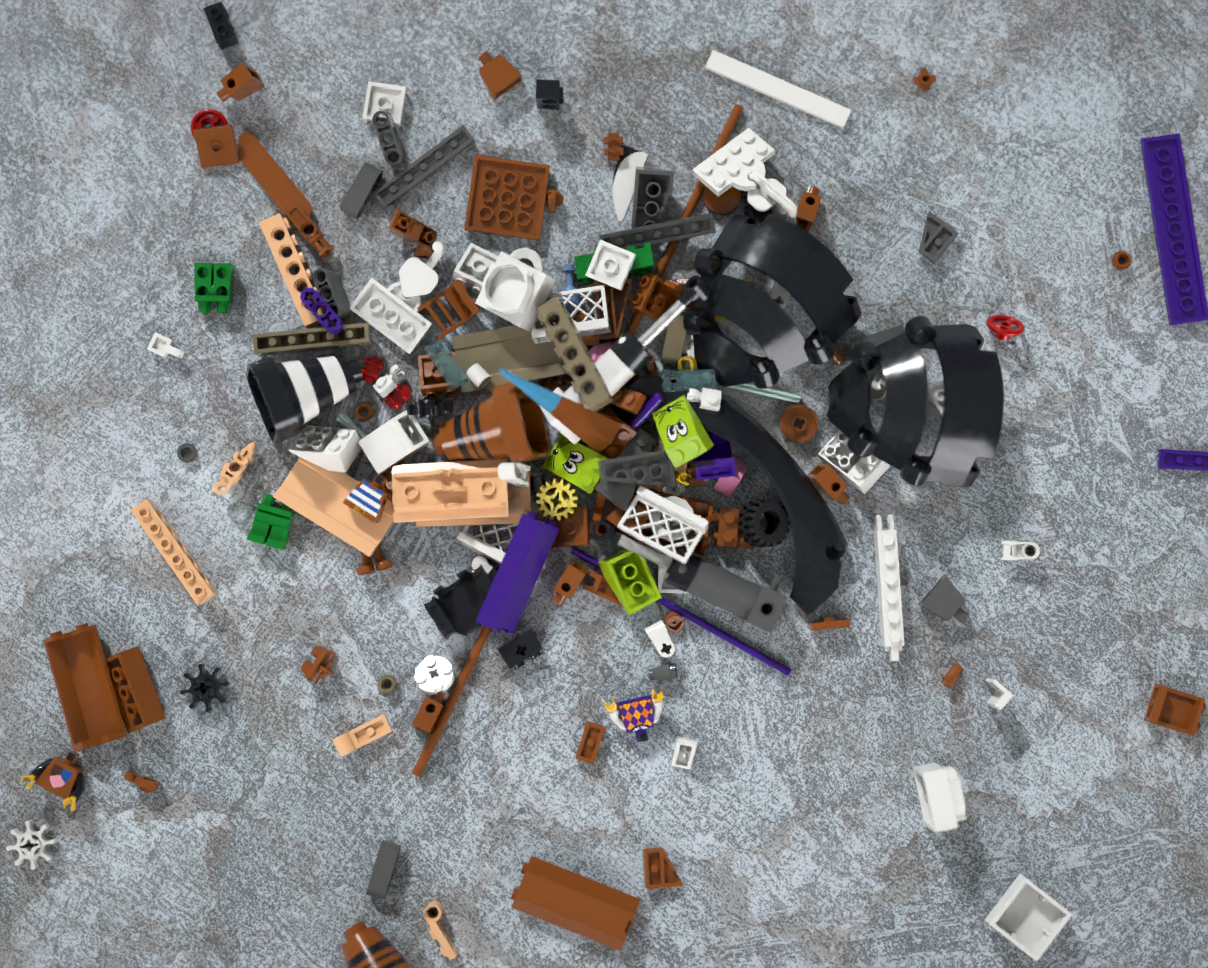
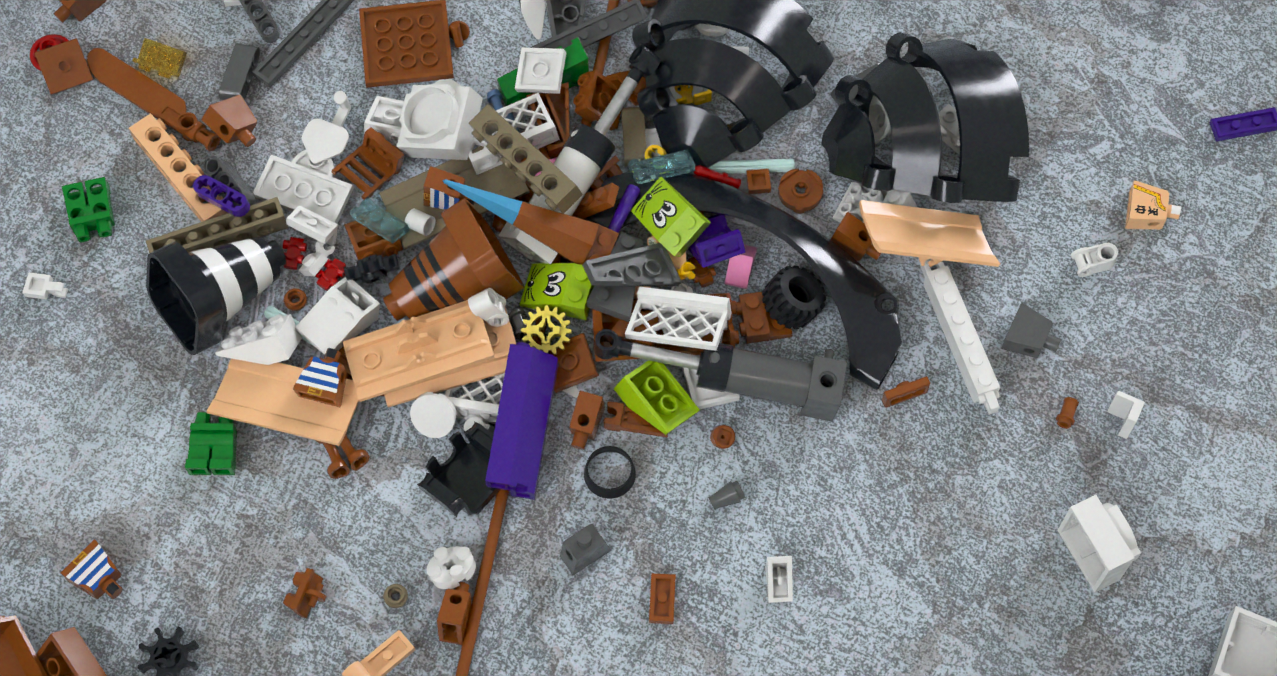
camera: 15 degrees left, 20 degrees down
light nougat brick [131,499,218,605] -> none
dark grey tile [177,443,198,463] -> none
light nougat animal [212,442,255,495] -> none
dark orange slope [389,209,437,249] -> none
dark orange plate [413,245,434,258] -> none
black brick [498,629,543,670] -> none
dark purple piece [570,547,792,676] -> none
torso [604,688,663,742] -> none
white piece [645,620,675,658] -> none
white plate [687,388,722,411] -> none
dark orange pin [832,344,847,366] -> none
red piece [986,315,1025,340] -> none
none -> torso [60,539,123,599]
none -> clear yellow bracket [132,38,187,79]
none -> dark orange torso [201,95,257,147]
none -> white panel [286,205,338,246]
none -> white tile [410,392,457,438]
none -> torso [424,166,475,210]
none -> dark grey torso [560,524,611,575]
none -> black tyre [584,446,636,499]
none -> red piece [693,165,741,189]
none -> dark orange plate [746,169,771,194]
none -> light nougat hinge [859,200,1000,267]
none -> light nougat torso [1125,181,1181,230]

